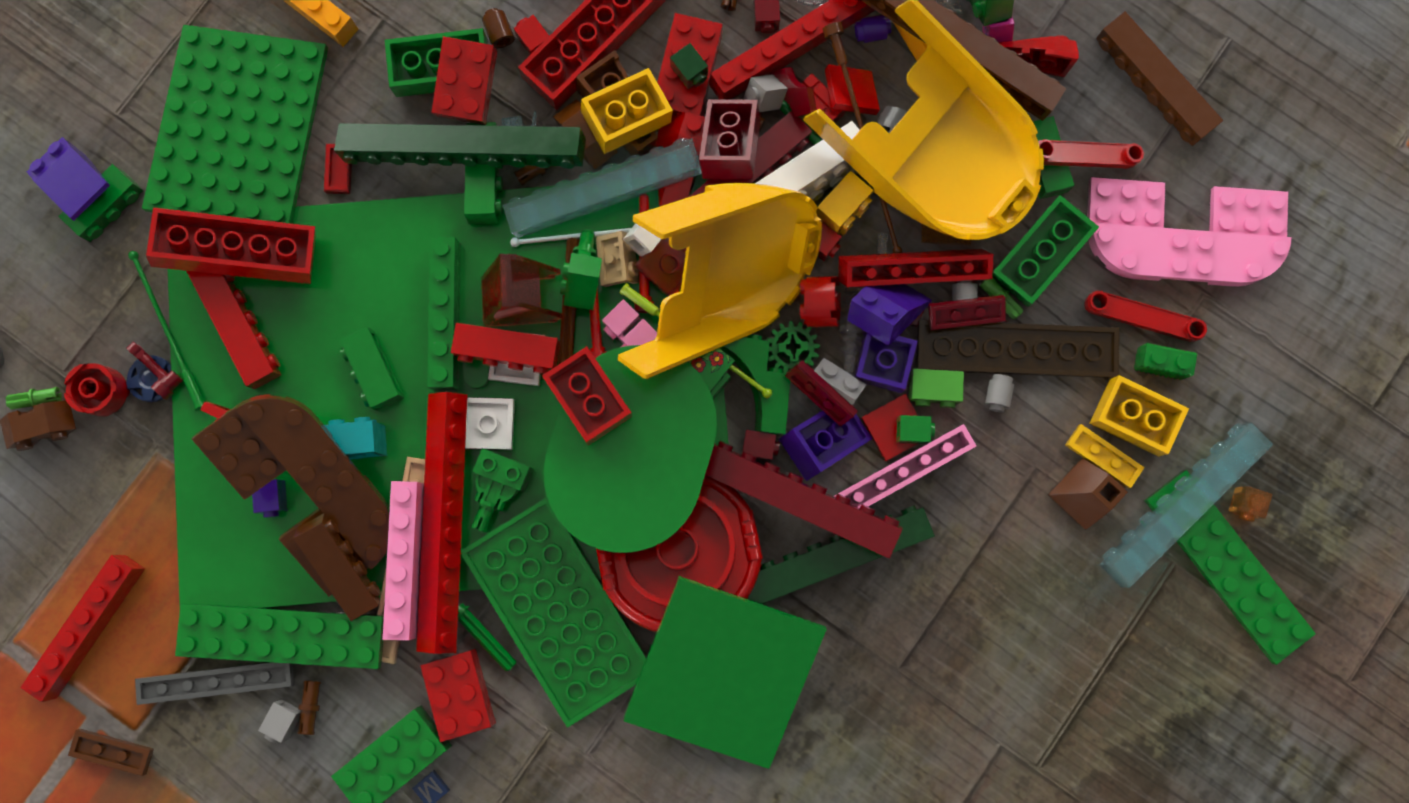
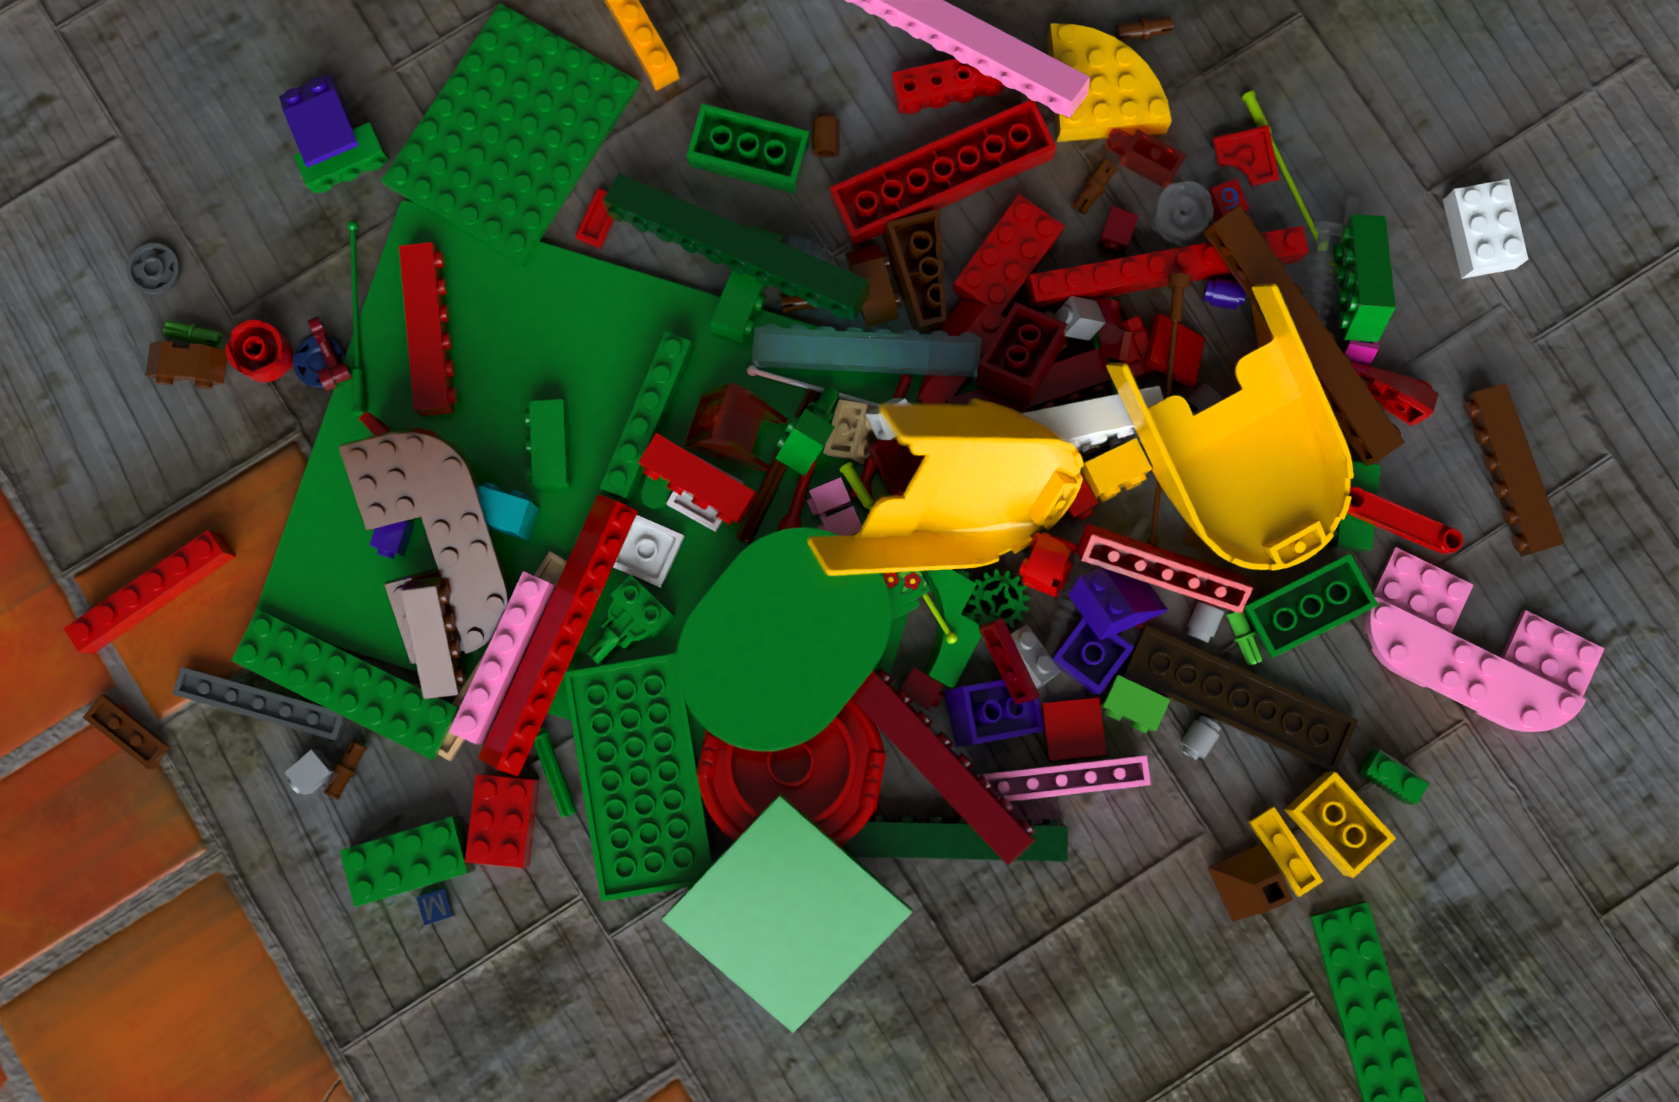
camera: 25 degrees right, 0 degrees up
red brick [146,207,316,284] -> none
red brick [431,36,498,125] -> none
red brick [514,14,549,55] -> none
red brick [542,346,632,446] -> none
yellow brick [581,68,673,154] -> none
dark green brick [670,43,708,89] -> none
green brick [896,415,935,444] -> none
dark red tile [928,295,1006,330] -> none
red piece [1084,291,1207,342] -> none
clear light blue brick [1099,422,1273,588] -> none
clear orange brick [1229,486,1273,522] -> none

